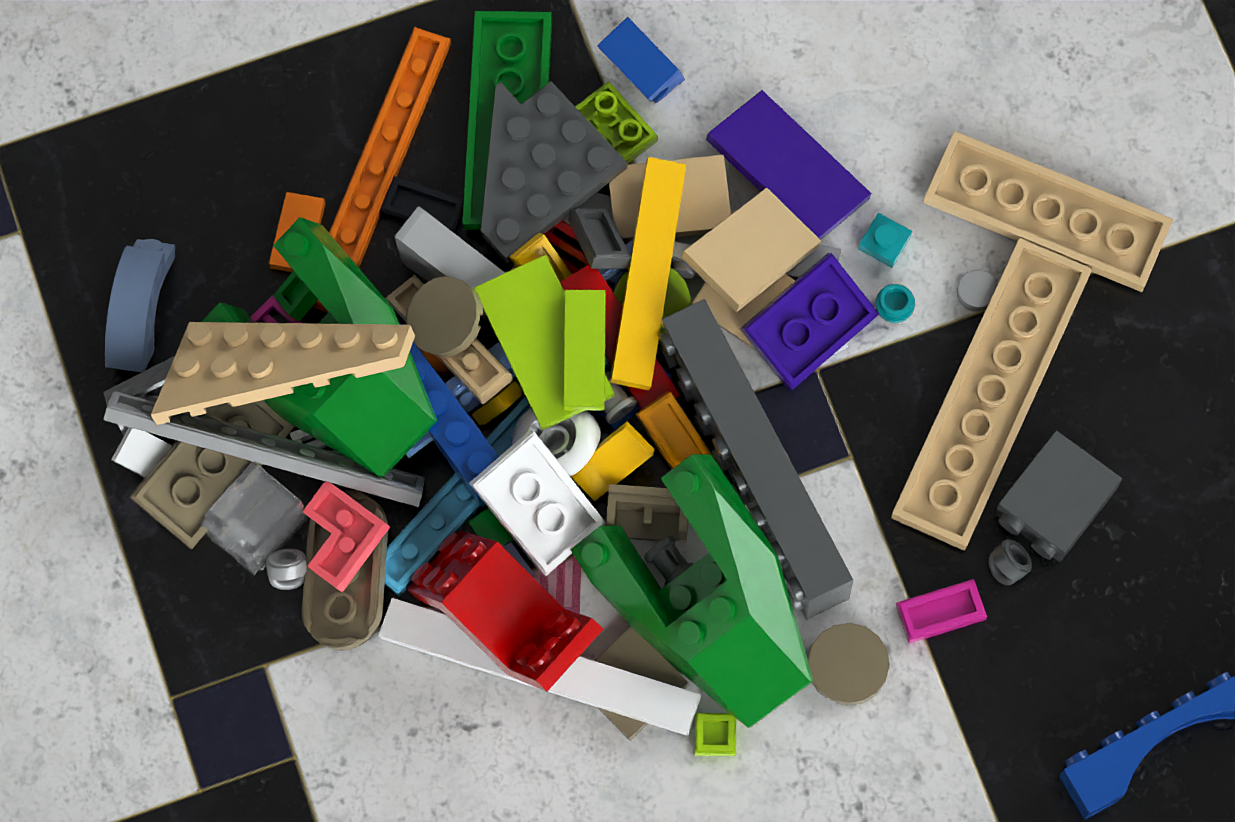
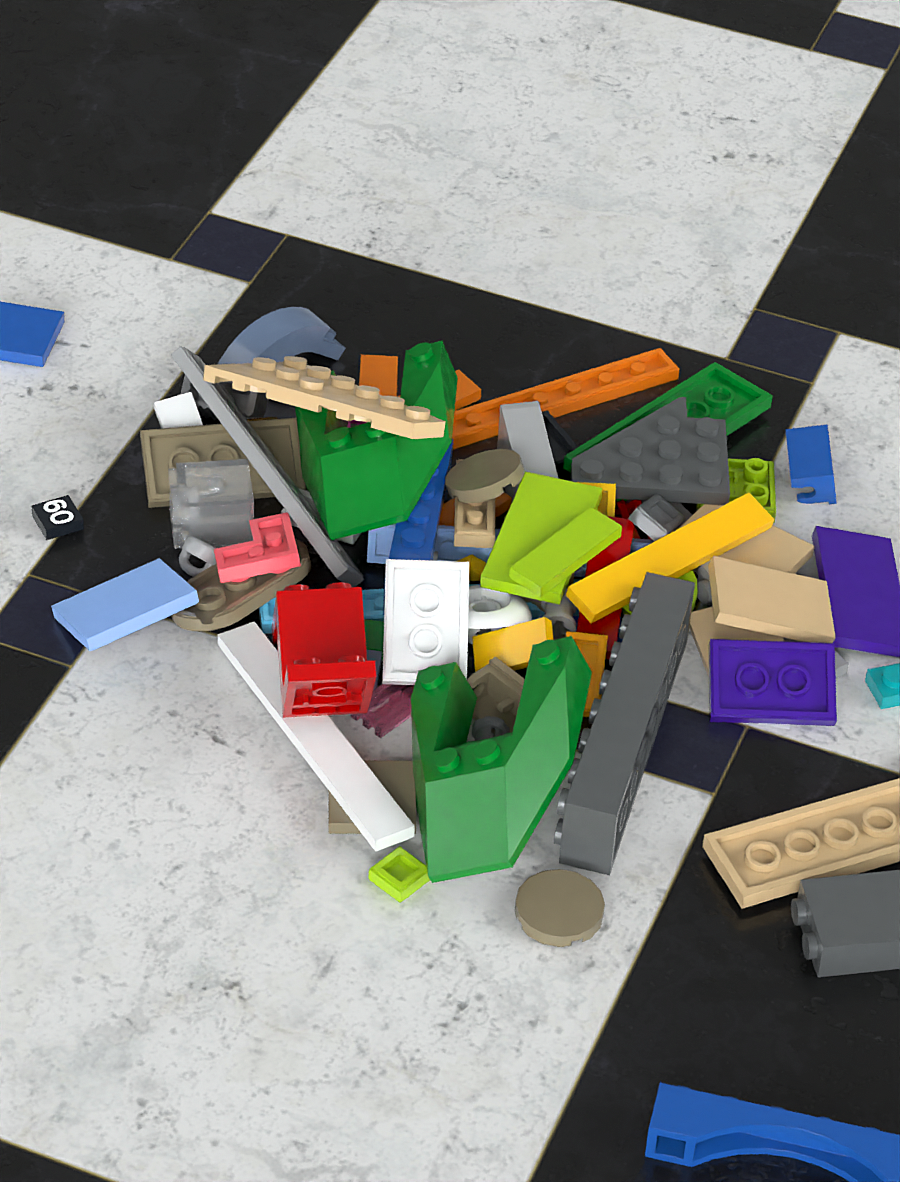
camera: 35 degrees right, 30 degrees down
teal plate [875,284,915,323] -> none
dark pink tile [896,579,987,643] -> none
dark grey tile [989,539,1032,585] -> none
none -> black tile [31,495,84,540]
none -> light blue tile [51,558,199,651]
none -> orange tile [359,355,398,397]

